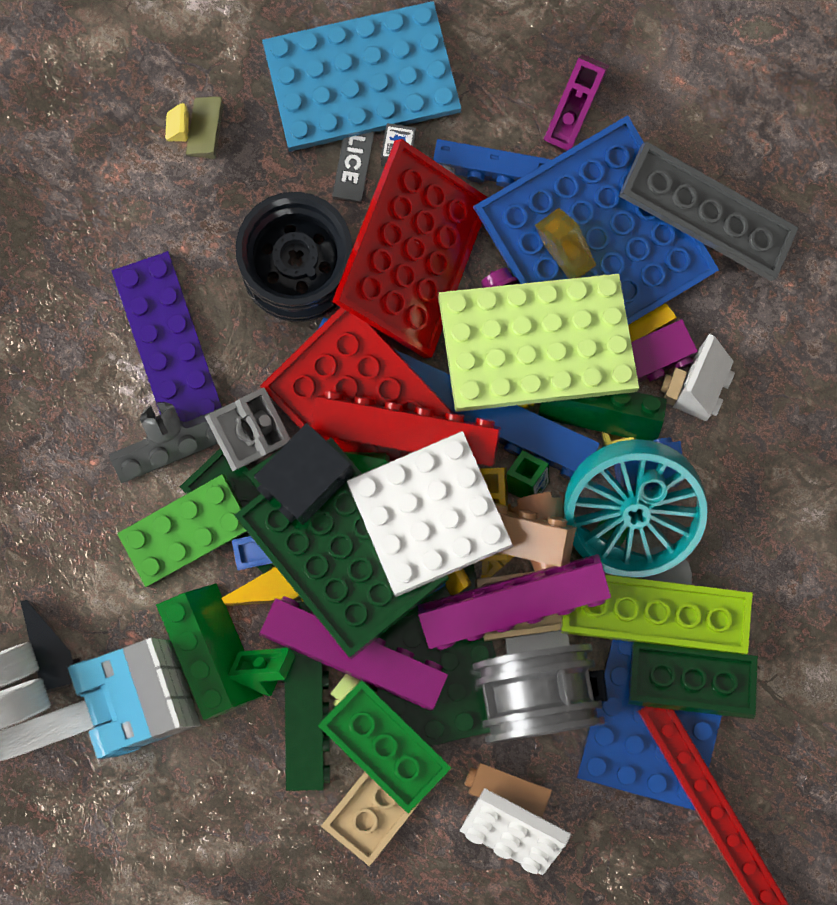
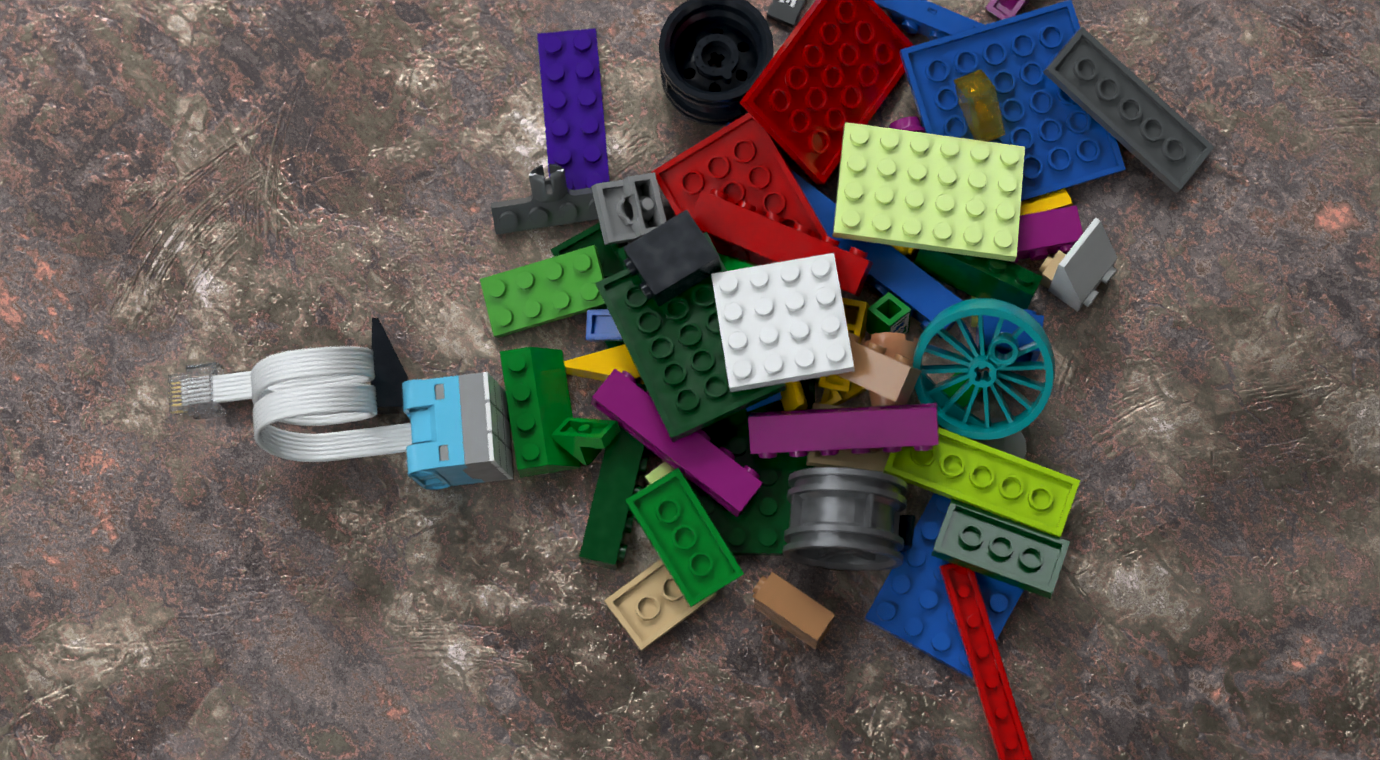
camera: 20 degrees right, 5 degrees down
white plate [460,788,571,875] -> none

